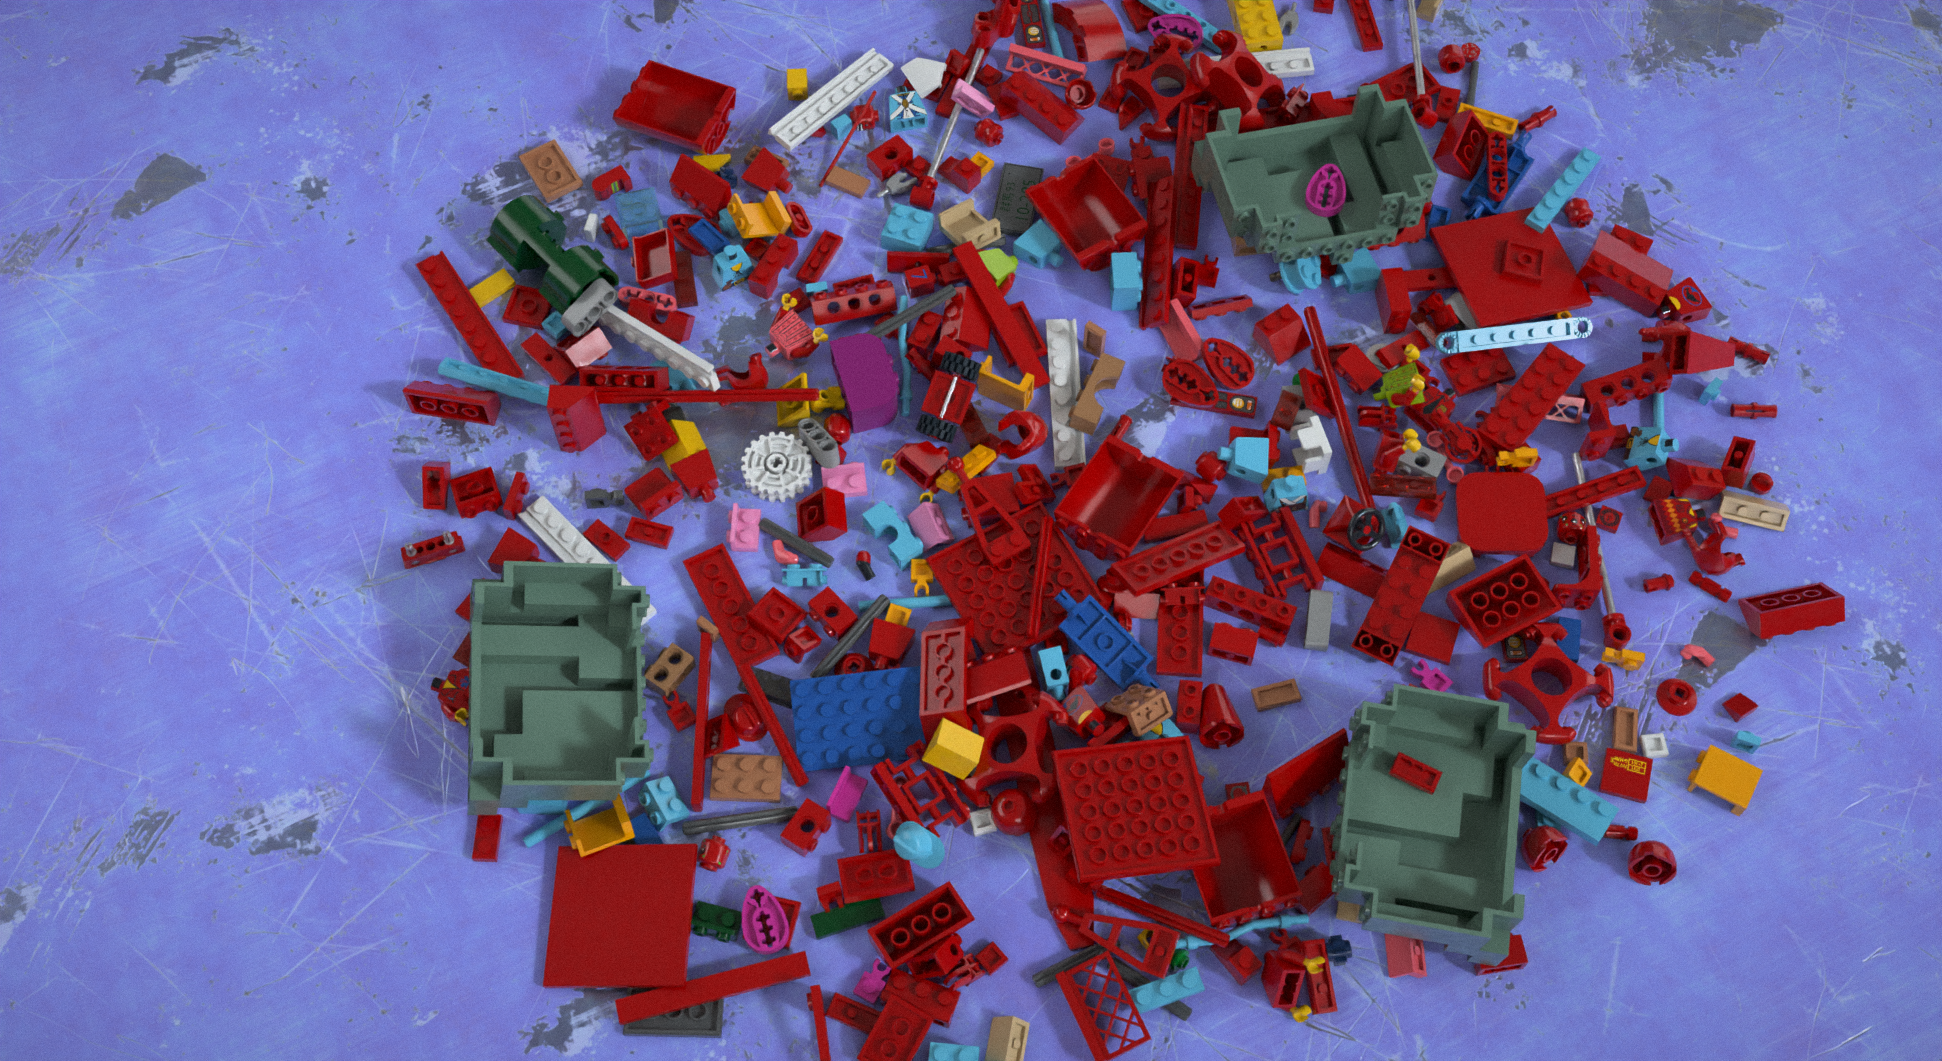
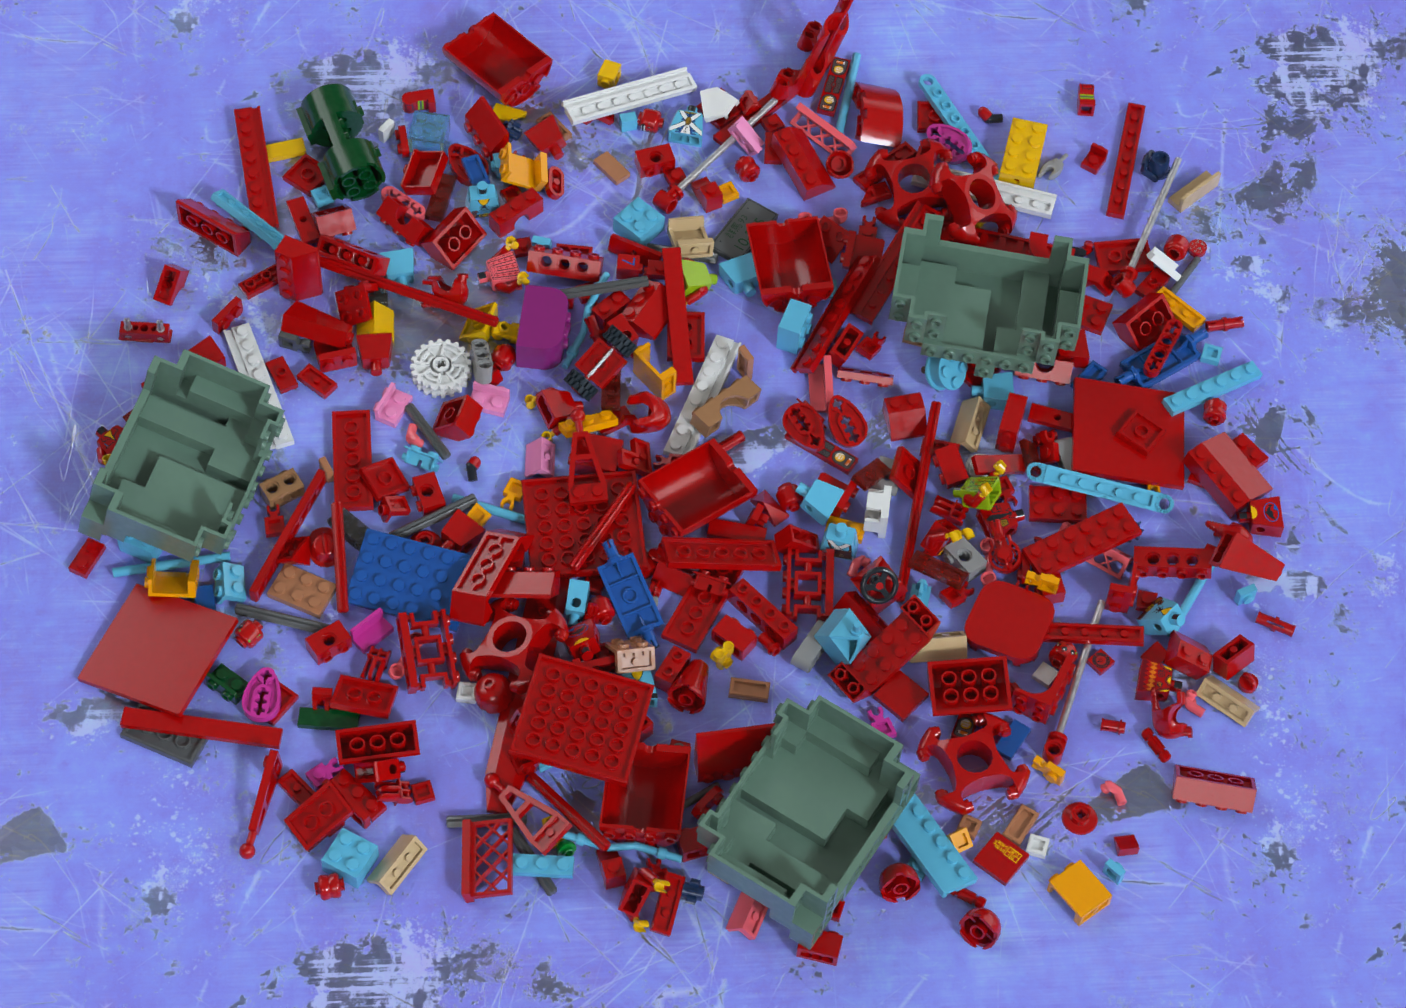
camera: 20 degrees right, 5 degrees down
red plate [449,467,504,519] -> none
nougat plate [519,139,583,203] -> none
light grey beam [561,278,618,337] -> none
white plate [597,305,721,392] -> none
red tile [796,230,843,284] -> none
red axle [819,90,877,187] -> none
medium azure arch [862,500,924,571] -> none
light grey hand [876,173,918,198] -> none
medium azure piece [893,821,945,869] -> none
yellow slope [922,718,984,780] -> none
red hinge [1274,83,1308,122] -> none
dark pink piece [1305,164,1346,217] -> none
red plate [1388,752,1443,795] -> none
red pin [1727,336,1771,365] -> none
none -> red tile [238,264,279,300]
none -> red slope [281,301,354,349]
none -> red slope [420,207,487,270]
none -> yellow plate [710,641,734,670]
none -> medium azure piece [814,608,872,665]
none -> tan panel [950,396,991,453]
none -> white slope [1147,247,1181,281]
none -> medium azure plate [1200,343,1223,366]

